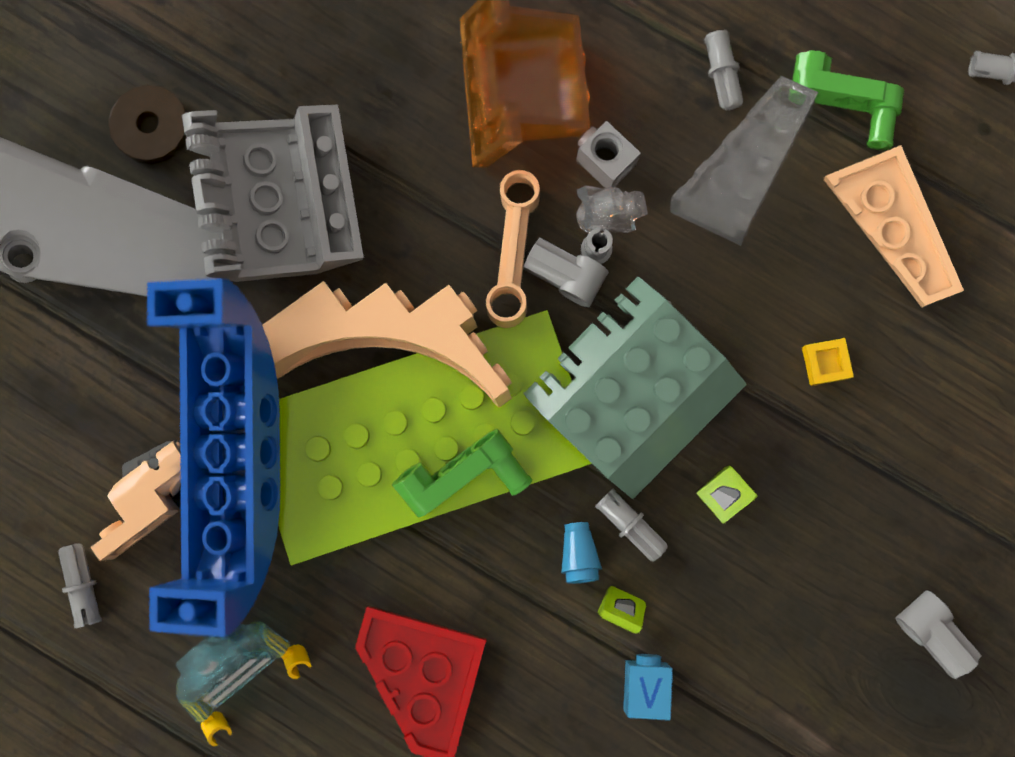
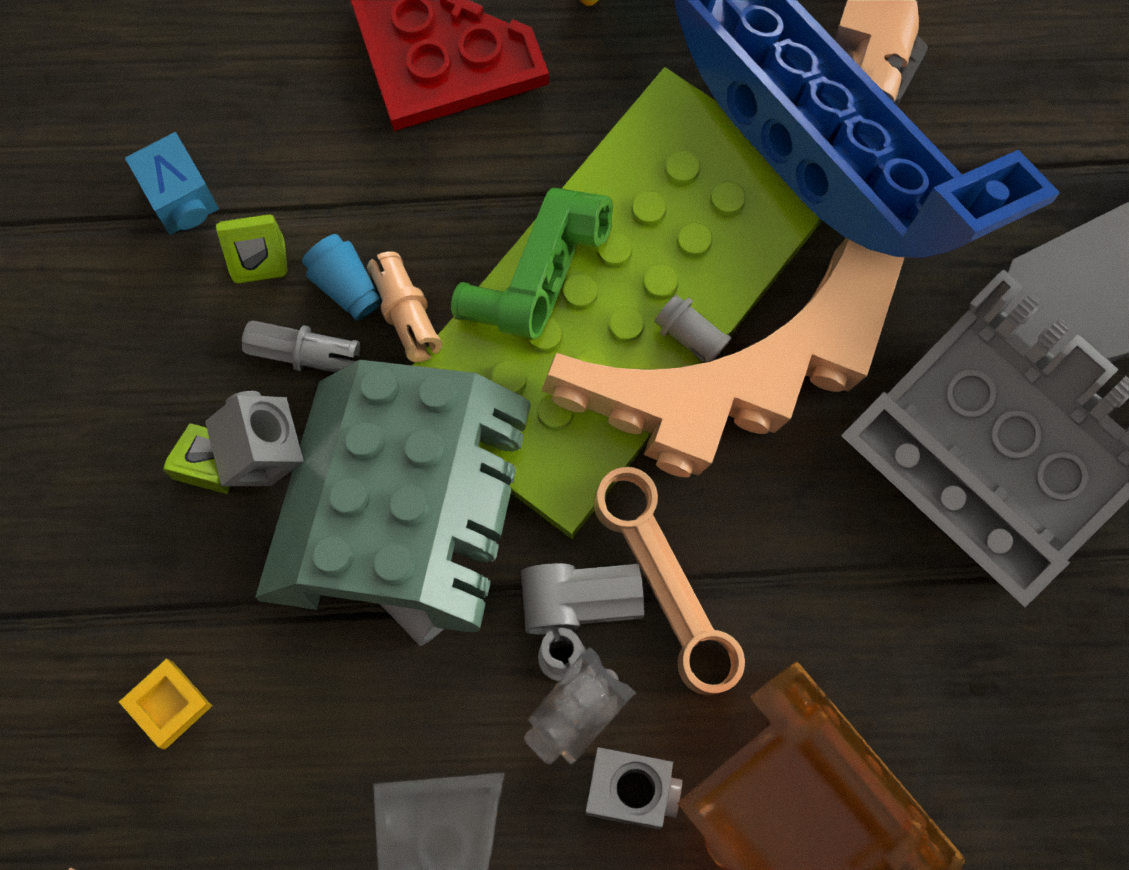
camera: 150 degrees right, 10 degrees down
none -> light grey brick [205,391,304,486]
none -> light nougat pin [367,251,442,362]
none -> light grey pin [654,294,731,363]

